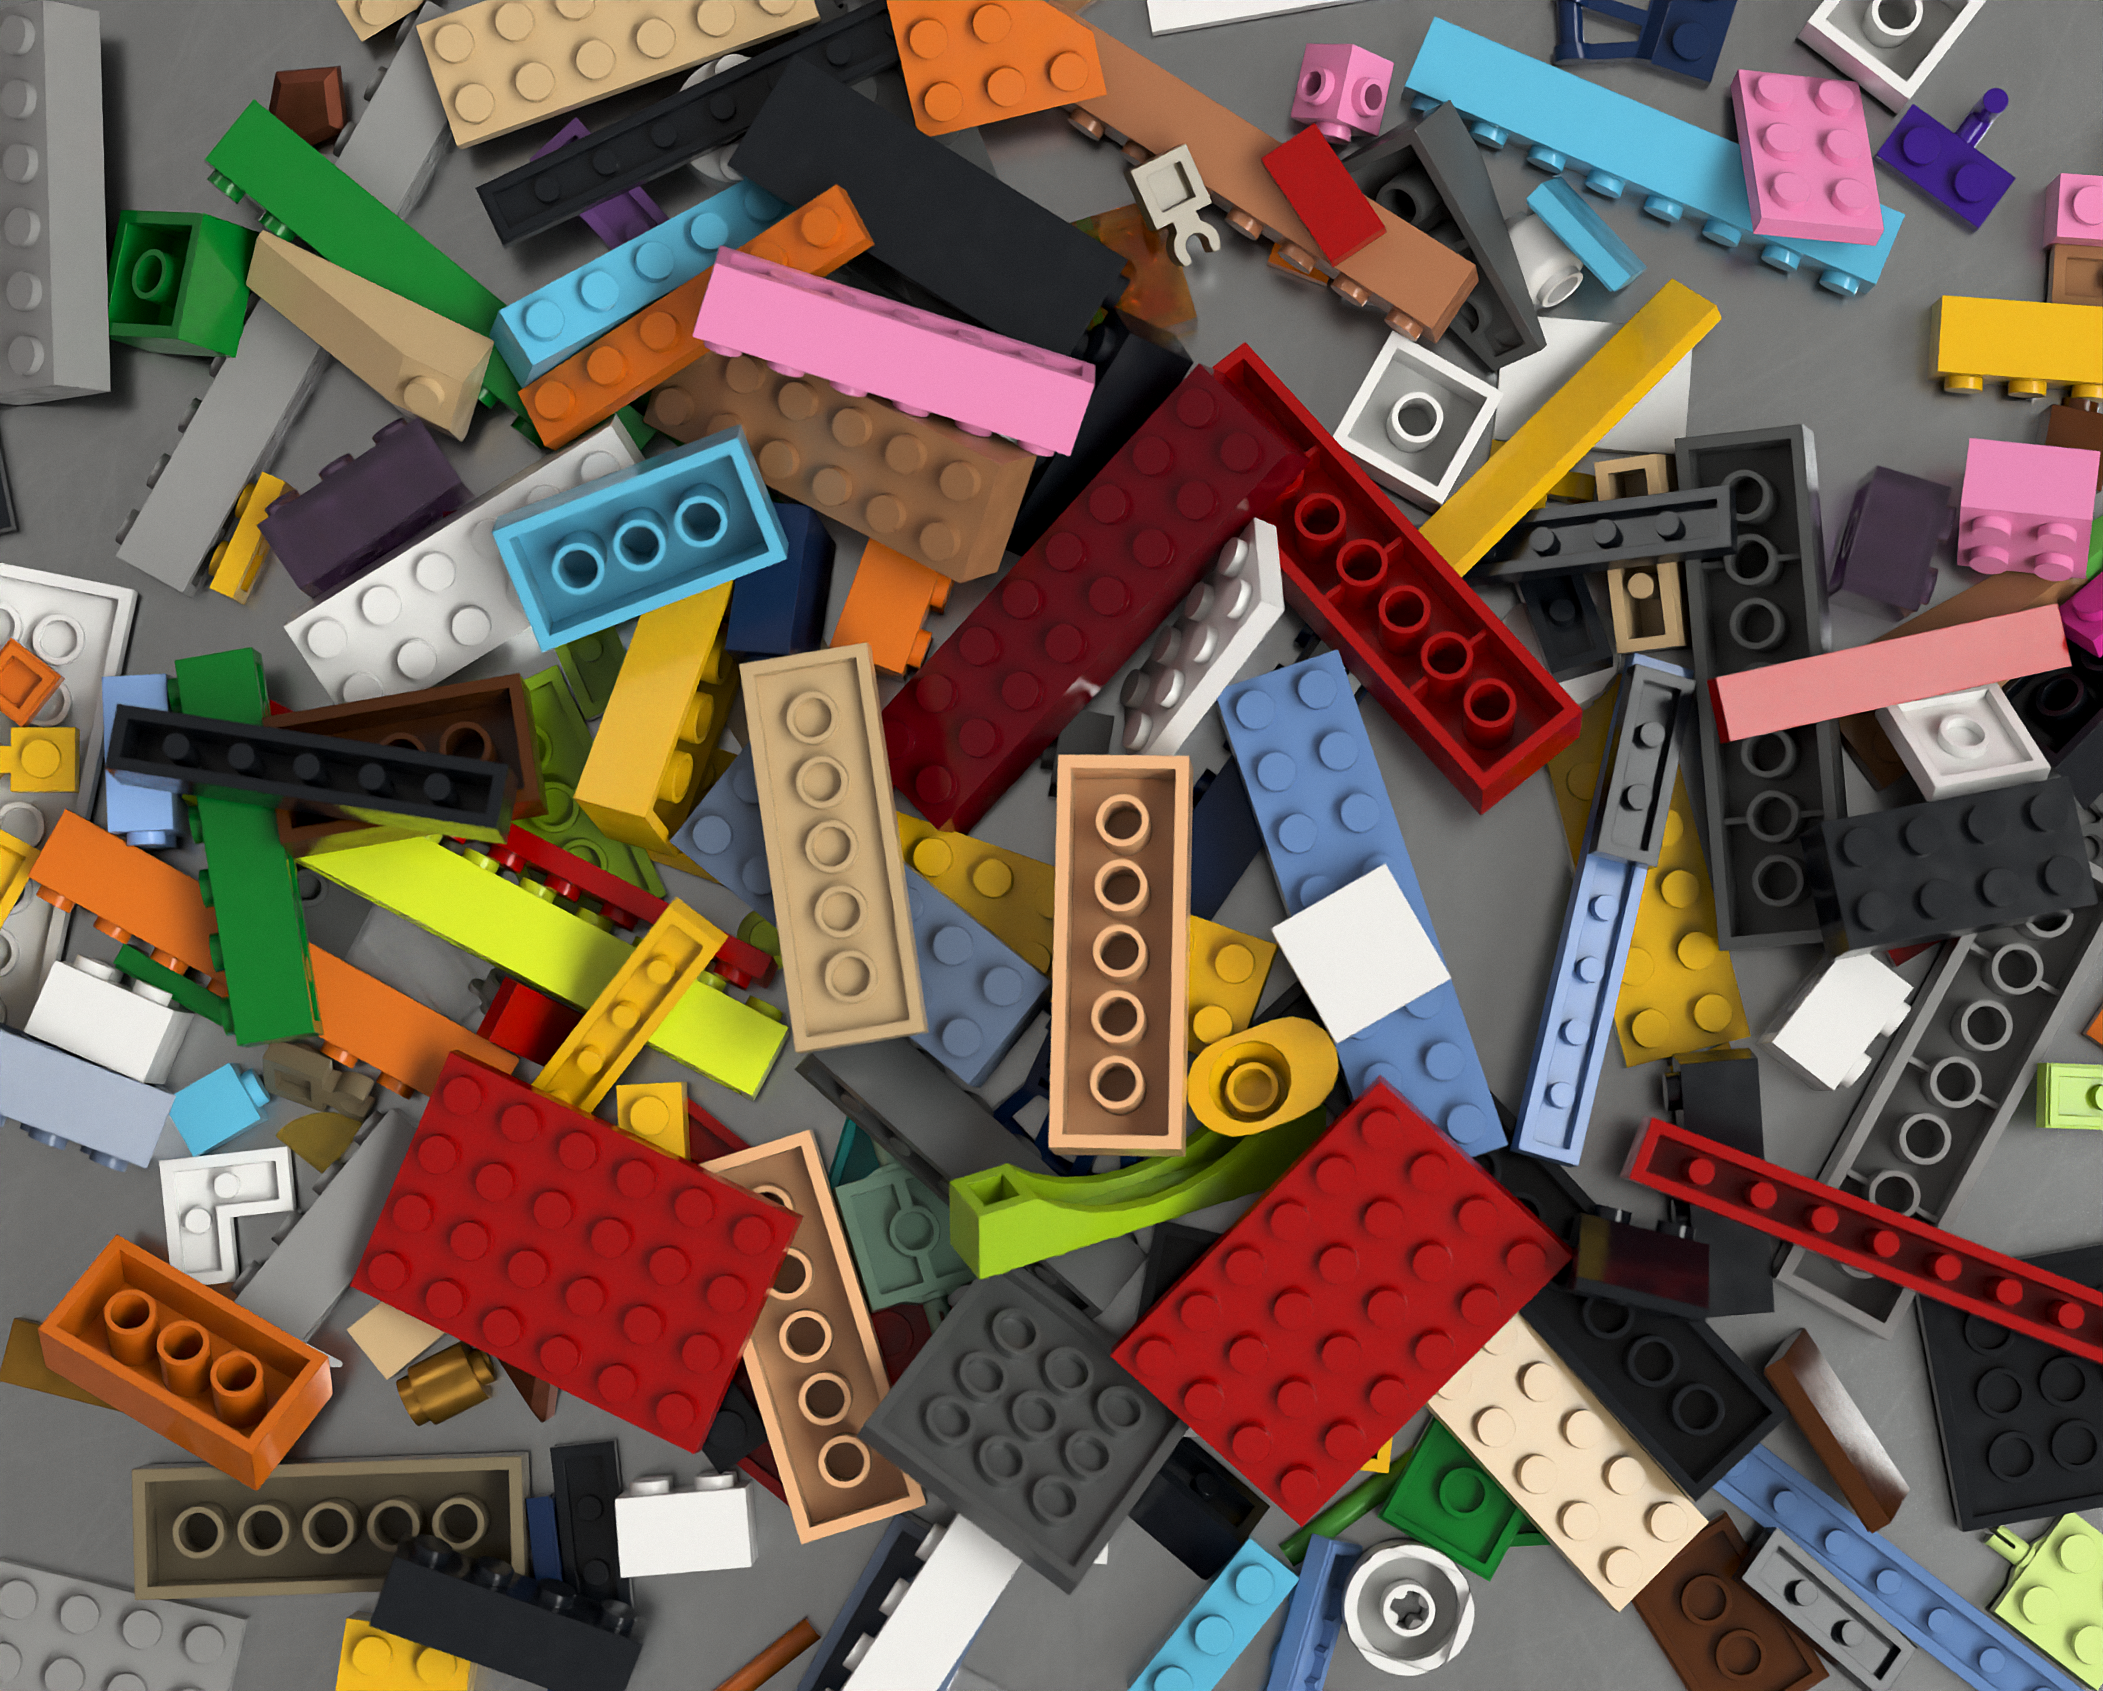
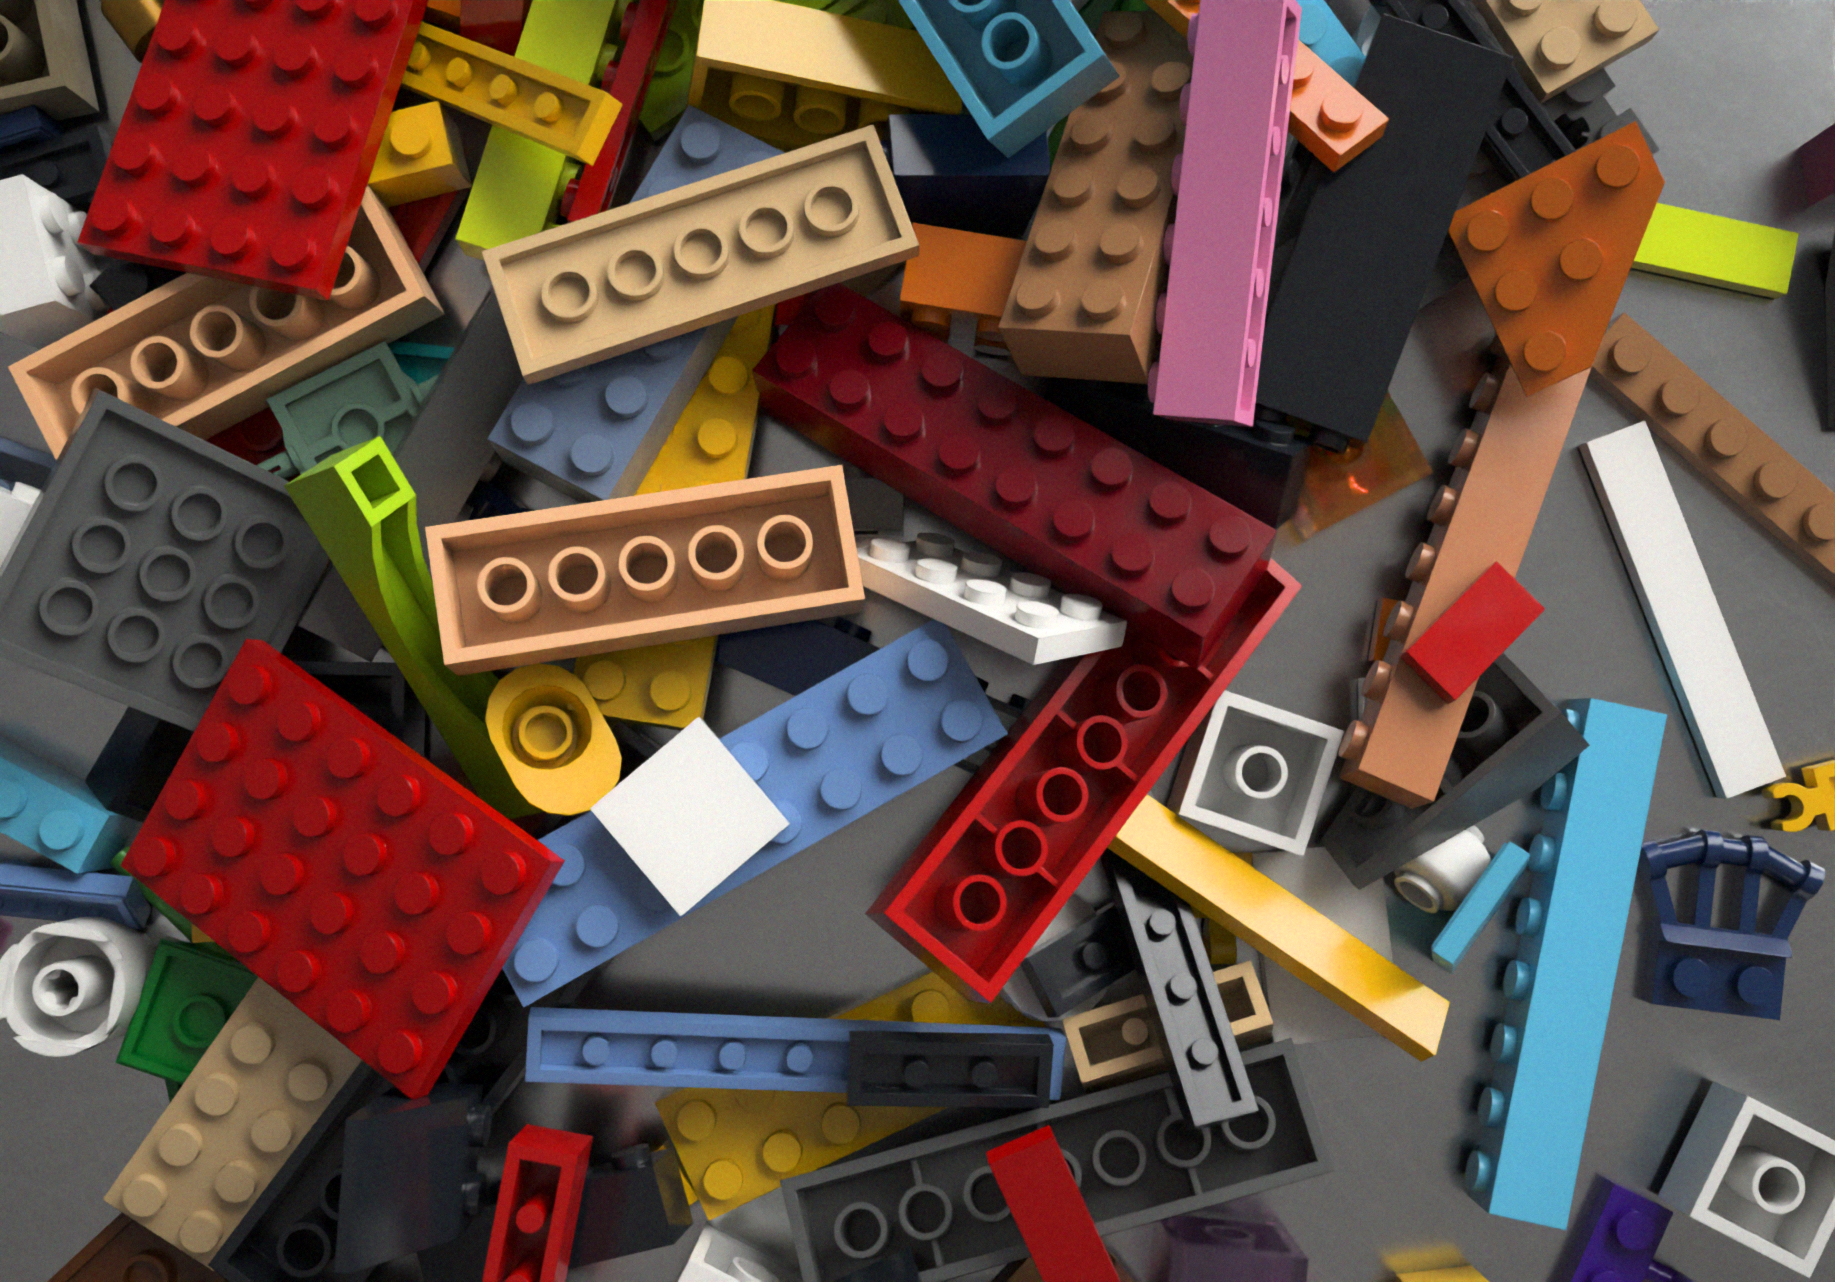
camera: 80 degrees right, 0 degrees up
plate [1123,144,1221,267] -> none
bright pink brick [1290,44,1394,145] -> none
bright pink plate [1730,69,1884,246] -> none

